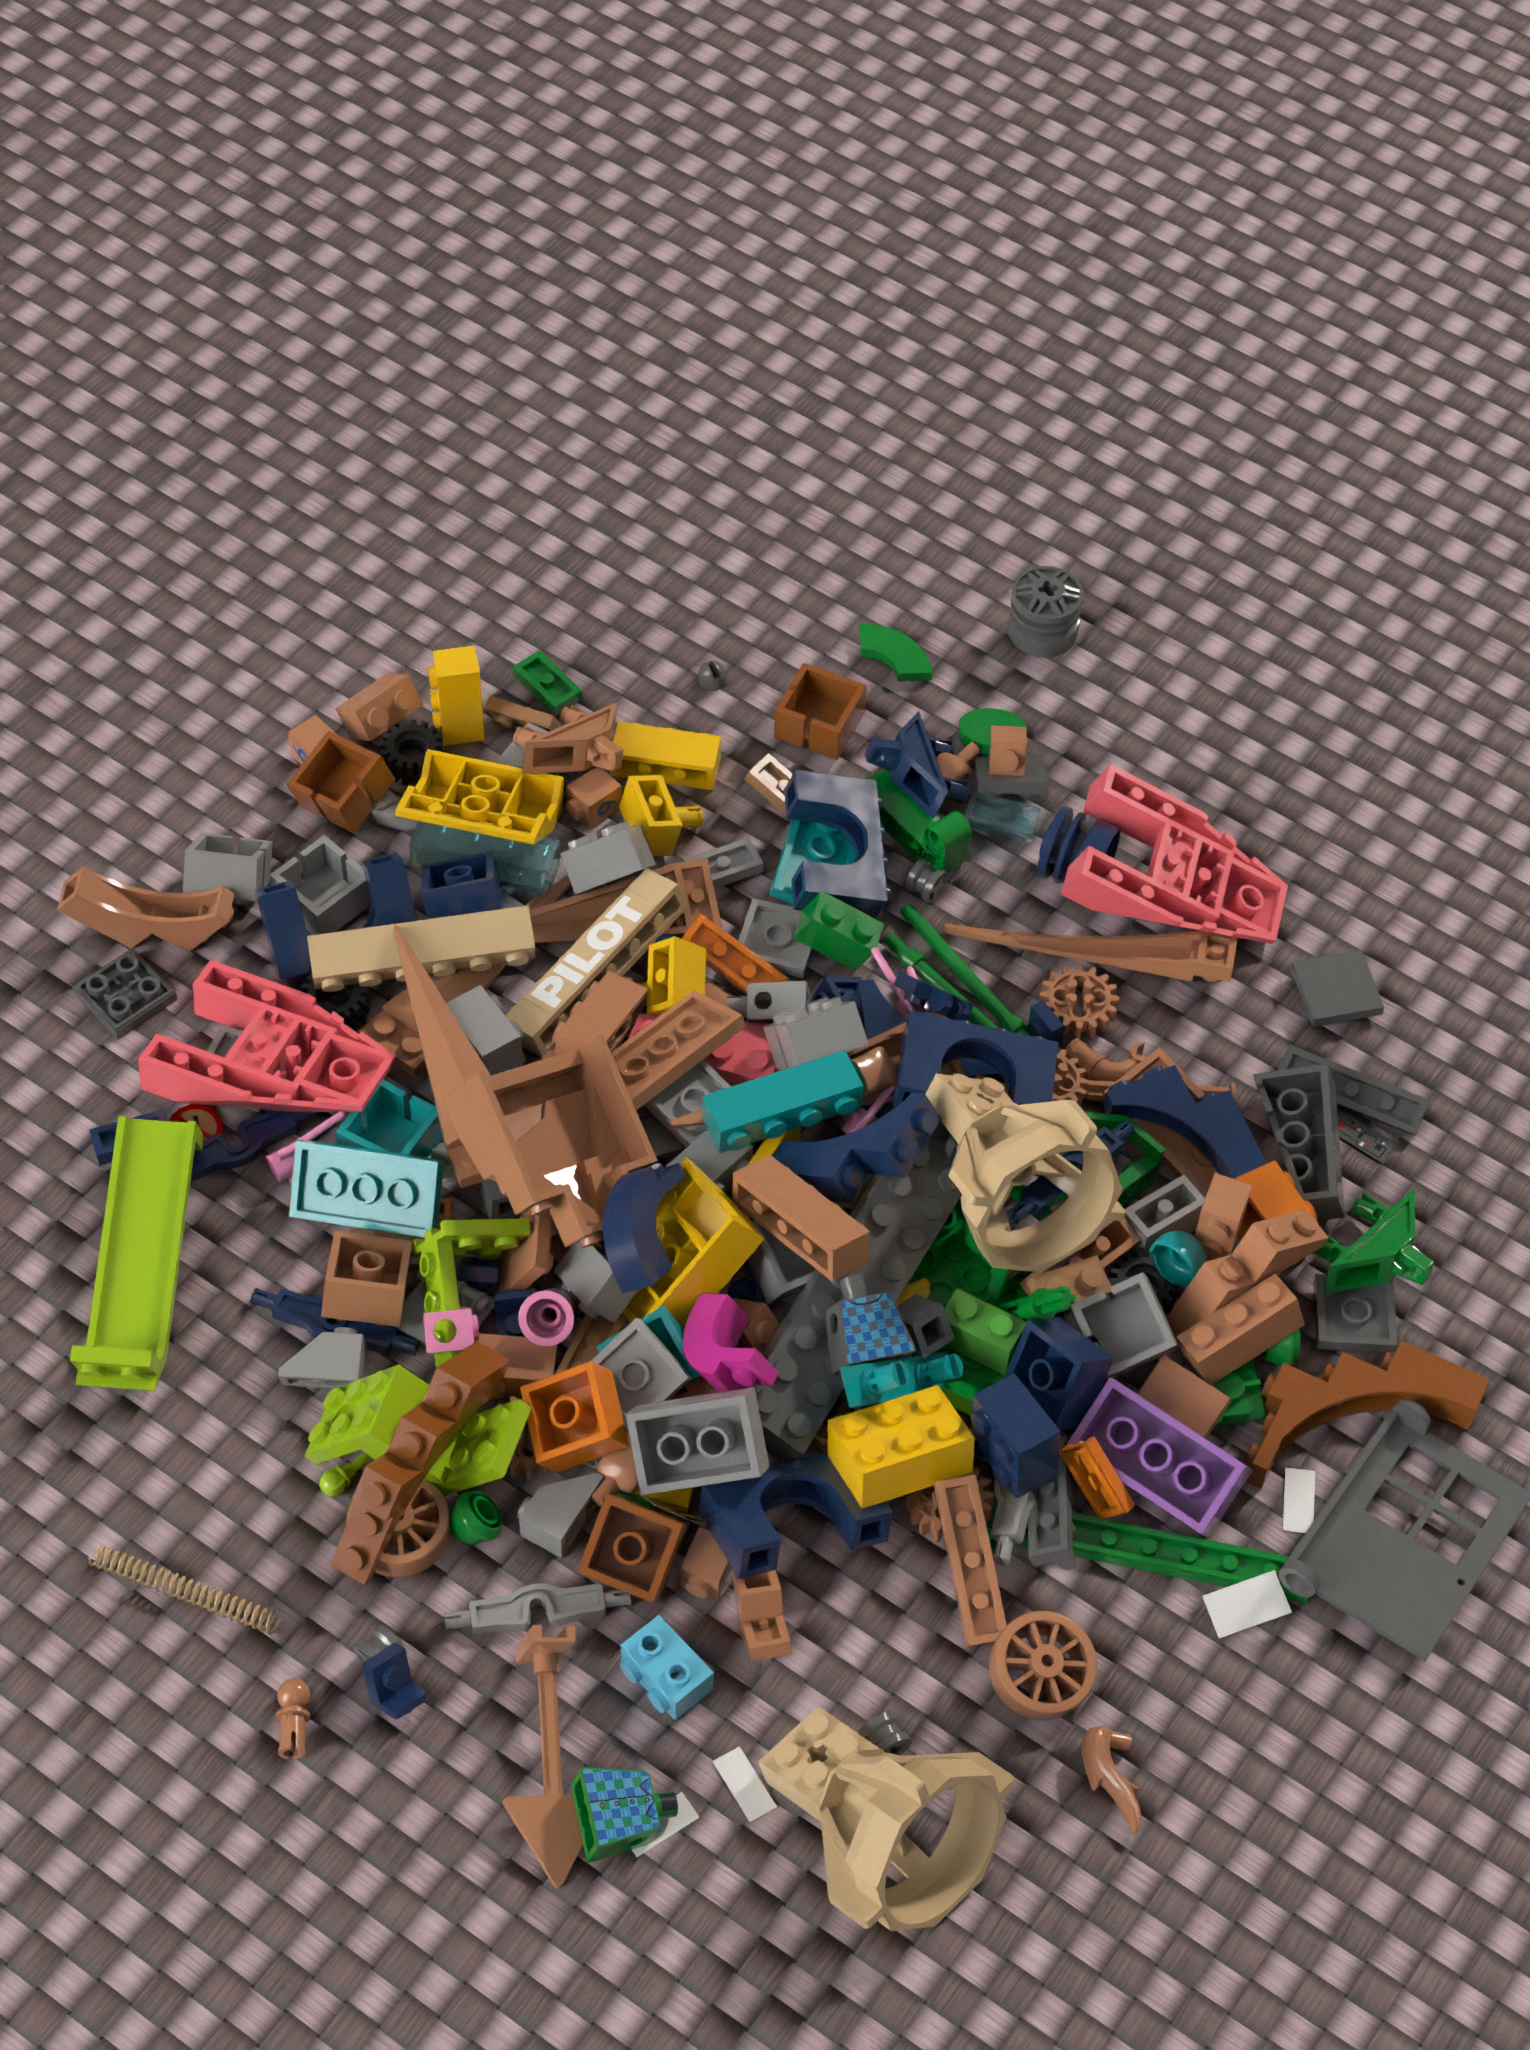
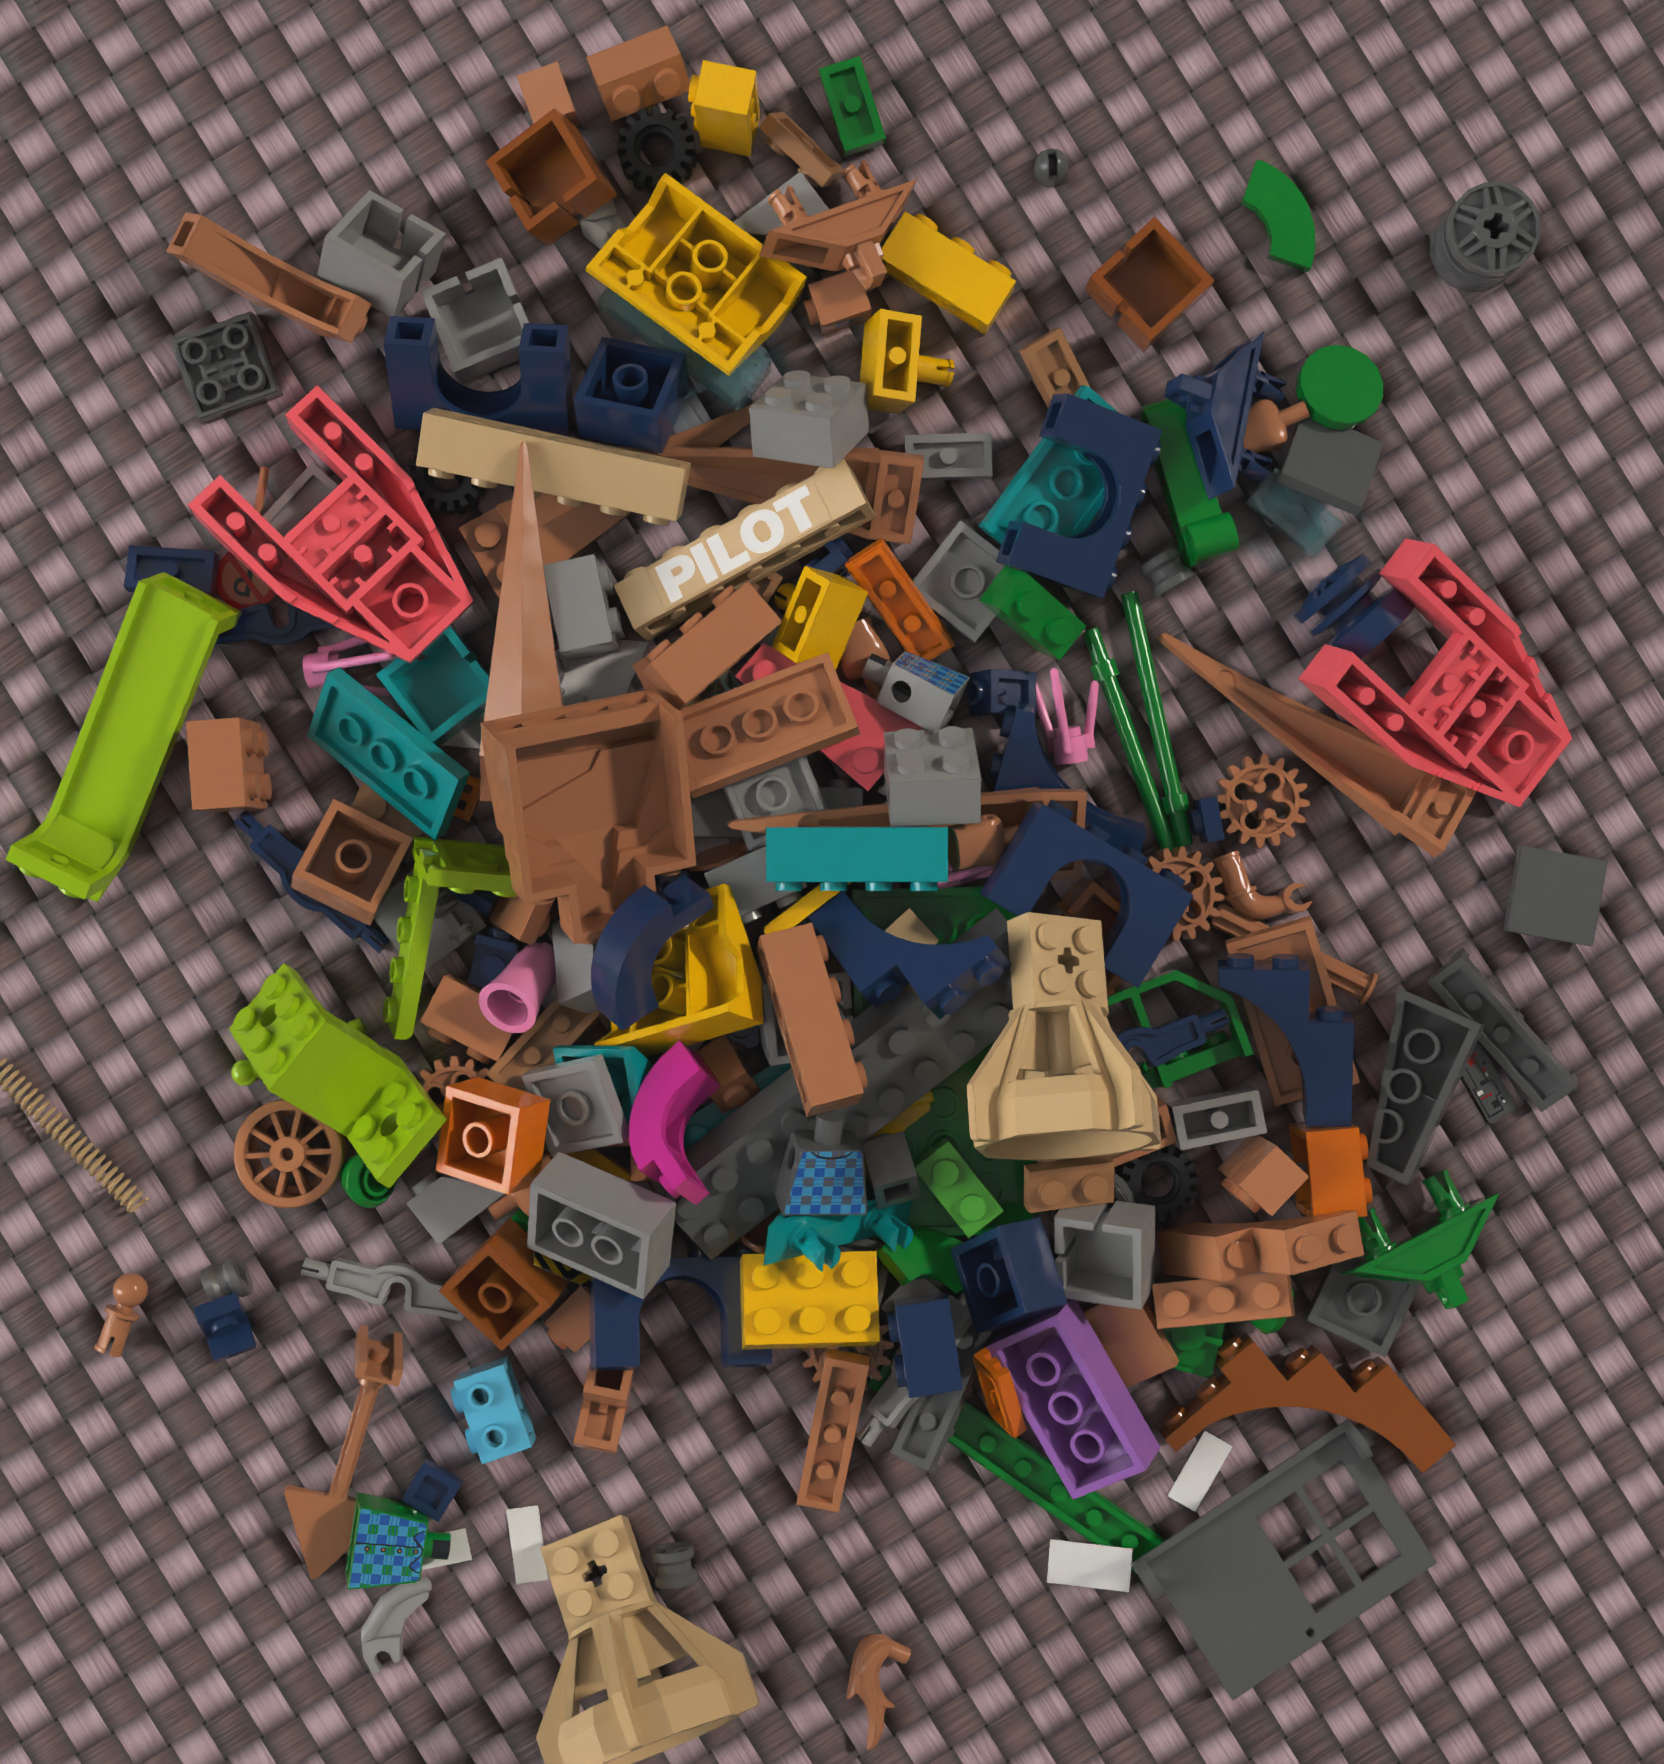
camera: 25 degrees right, 35 degrees up
light grey slope [278,1327,367,1389] -> none
dark orange arch [330,1341,511,1585] -> none
bright pink bracket [423,1306,479,1353] -> none
dark blue hinge [893,971,974,1020] -> none
nougat brick [989,725,1027,776] -> none
nougat wheel [989,1611,1097,1720] -> none
green axle [994,1286,1076,1322] -> none
teal hair [1149,1230,1207,1289] -> none
none -> nougat brick [186,717,272,813]
none -> light grey piece [361,1577,432,1675]
none -> dark blue plate [402,1458,464,1522]

